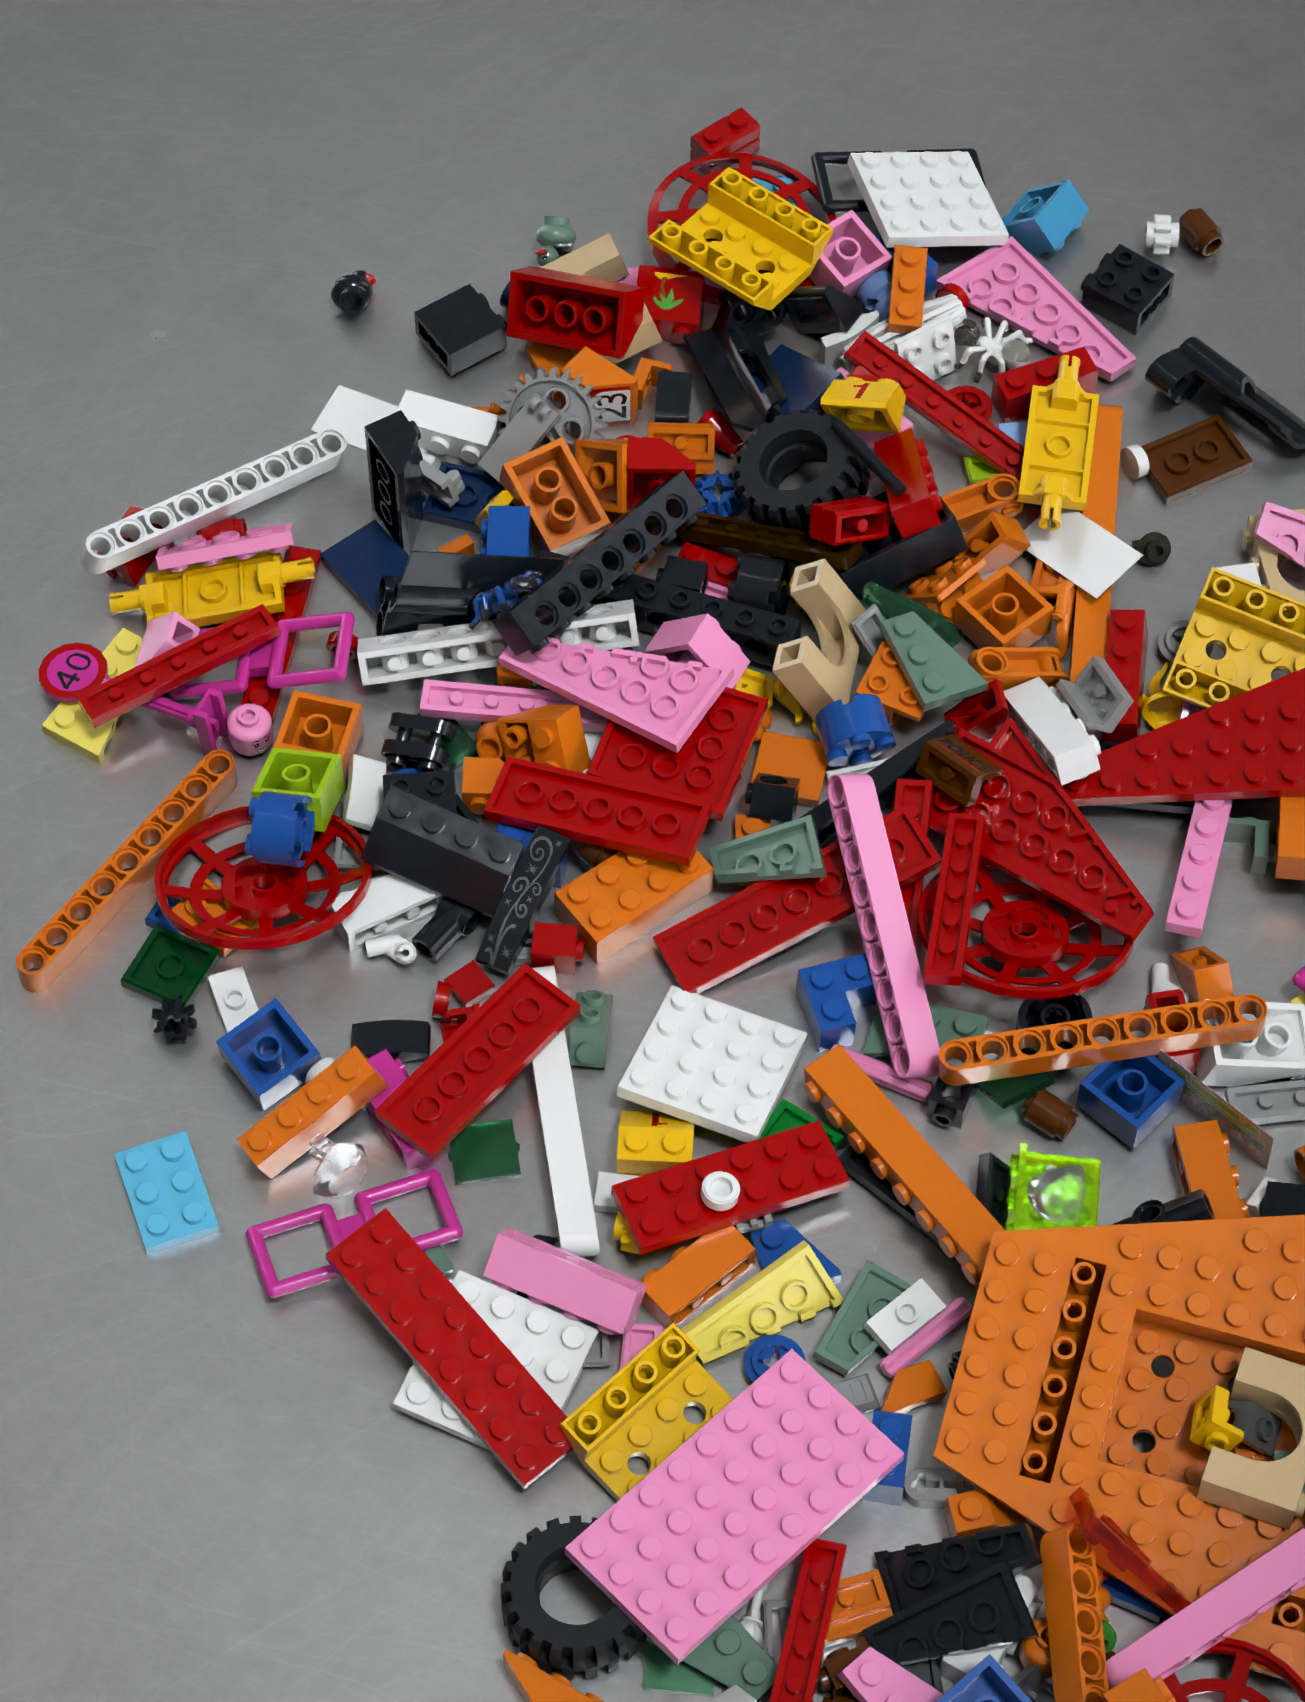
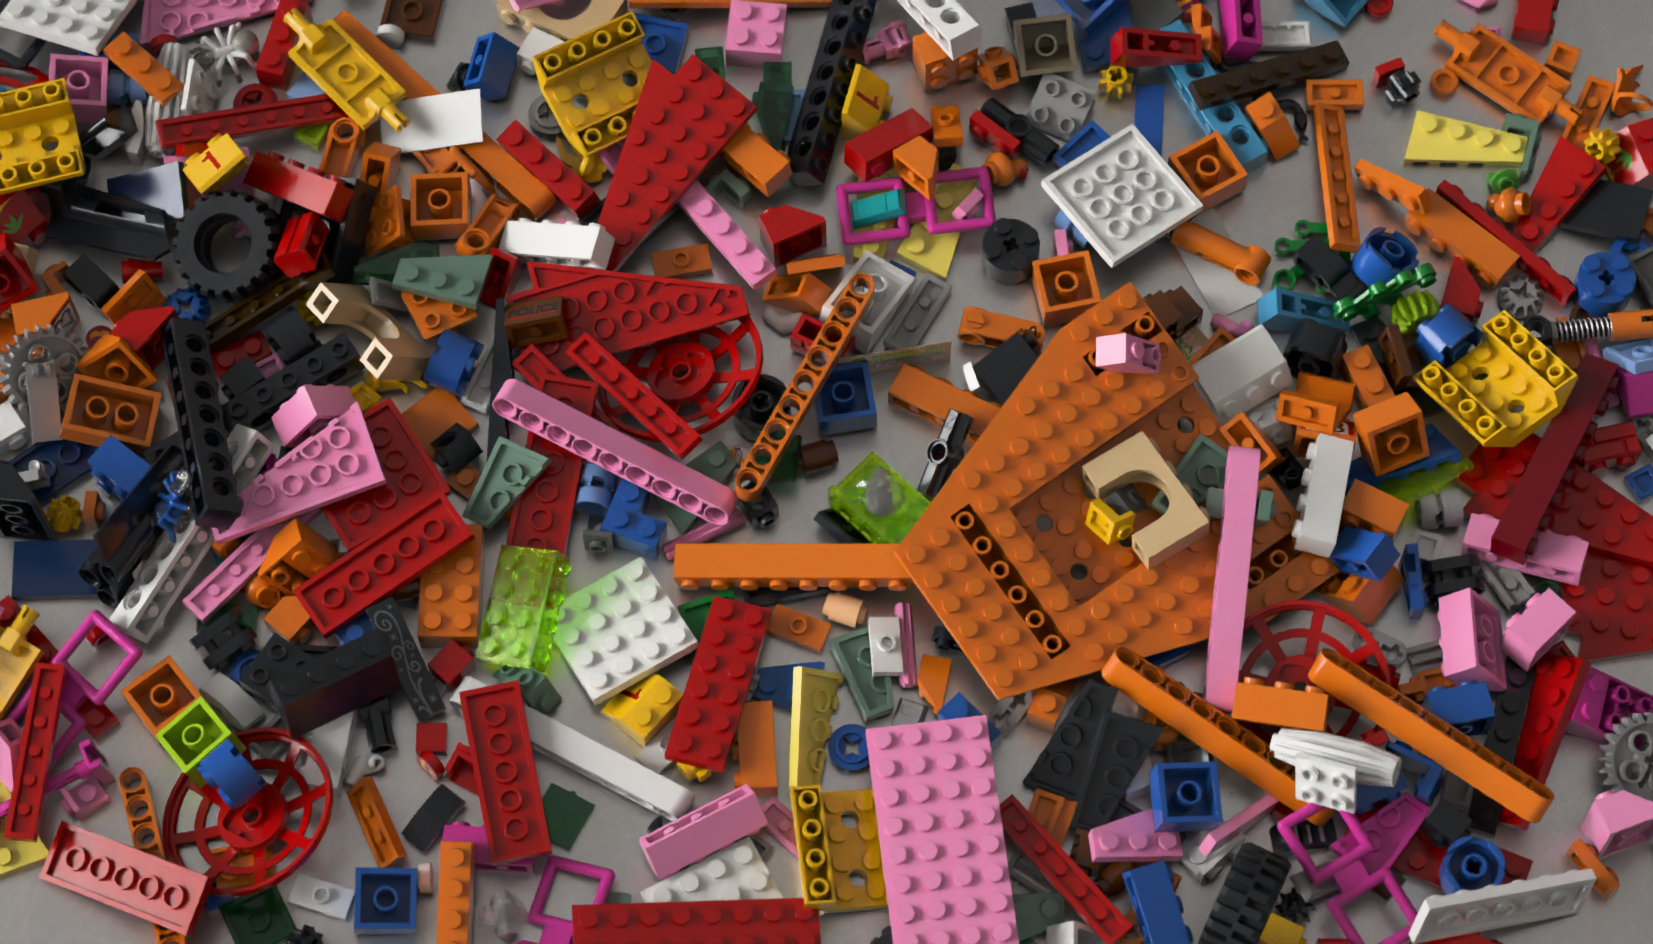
camera: 50 degrees left, 10 degrees up
bright pink head [227,703,274,756] -> none
yellow tile [474,490,515,529] -> none
white tile [701,1171,740,1211] -> none
black bar [830,418,907,496] -> none
light grey bracket [1056,656,1134,734] -> none
clear red wing [1069,1486,1191,1613] -> none
none -> plate [39,820,214,937]
none -> yellow gear [46,496,83,532]
none -> bright pink bracket [60,775,111,822]
none -> orange plate [346,777,407,868]
none -> blue brick [463,32,520,102]
none -> clear neon green bracket [475,545,571,672]
none -> medium blue wheel [575,463,618,516]
none -> dark grey bracket [582,515,615,552]
none -> orange plate [651,243,712,279]
none -> red slope [759,205,827,268]
none -> orange plate [766,604,832,654]
none -> orange tile [784,253,846,275]
none -> light nougat brick [822,591,869,628]

